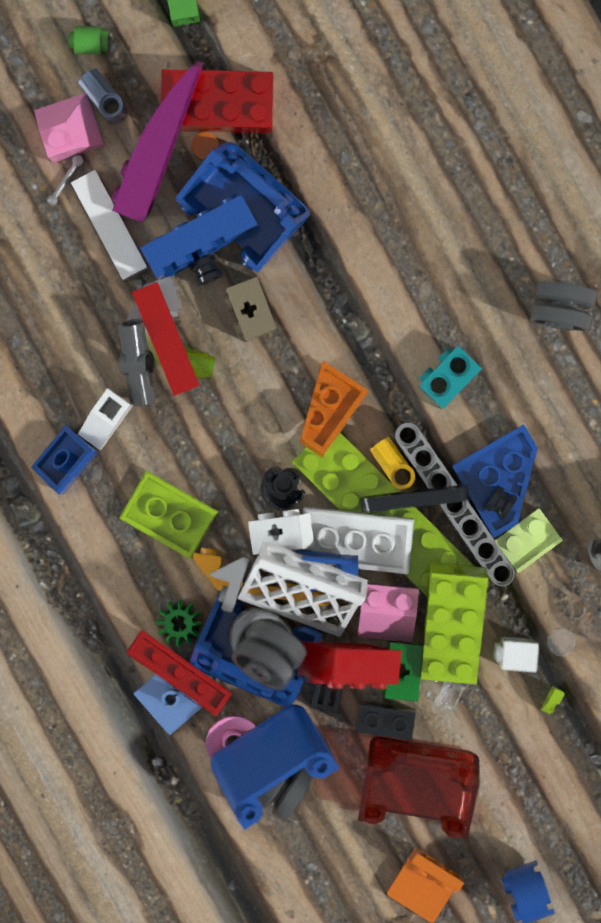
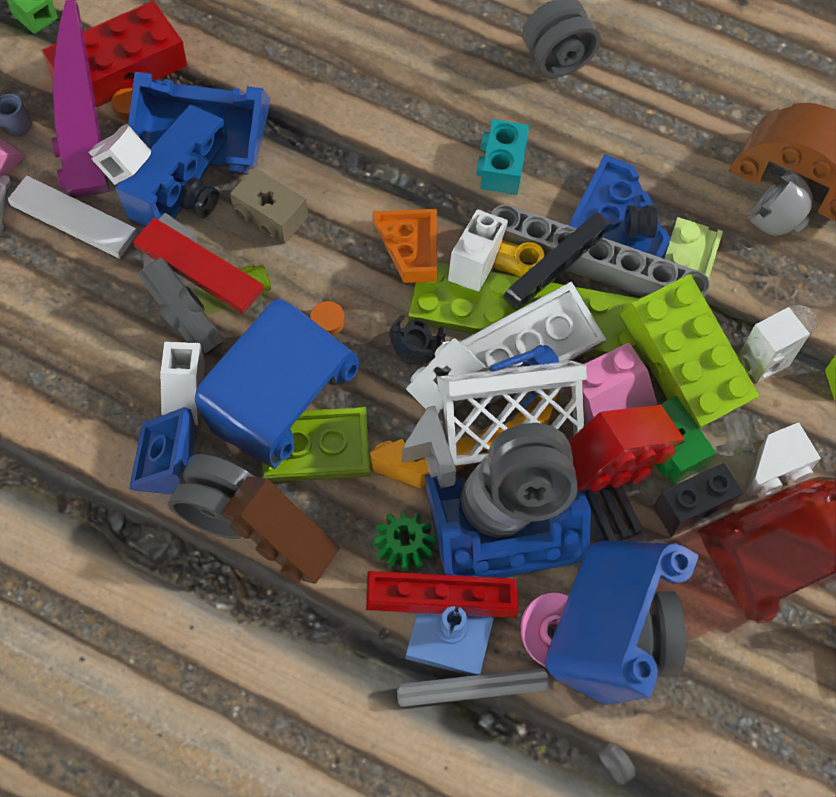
camera: 35 degrees left, 25 degrees down
none -> white brick [89,124,151,185]
none -> dark grey wheel [167,454,255,539]
none -> blue windscreen [194,298,360,470]
none -> reddish brown brick [222,476,340,584]
none -> orange tile [310,301,345,336]
none -> light grey axle [397,668,549,707]
none -> white slope [448,209,508,292]
none -> clear tile [599,743,635,785]
none -> white slope [746,422,821,497]

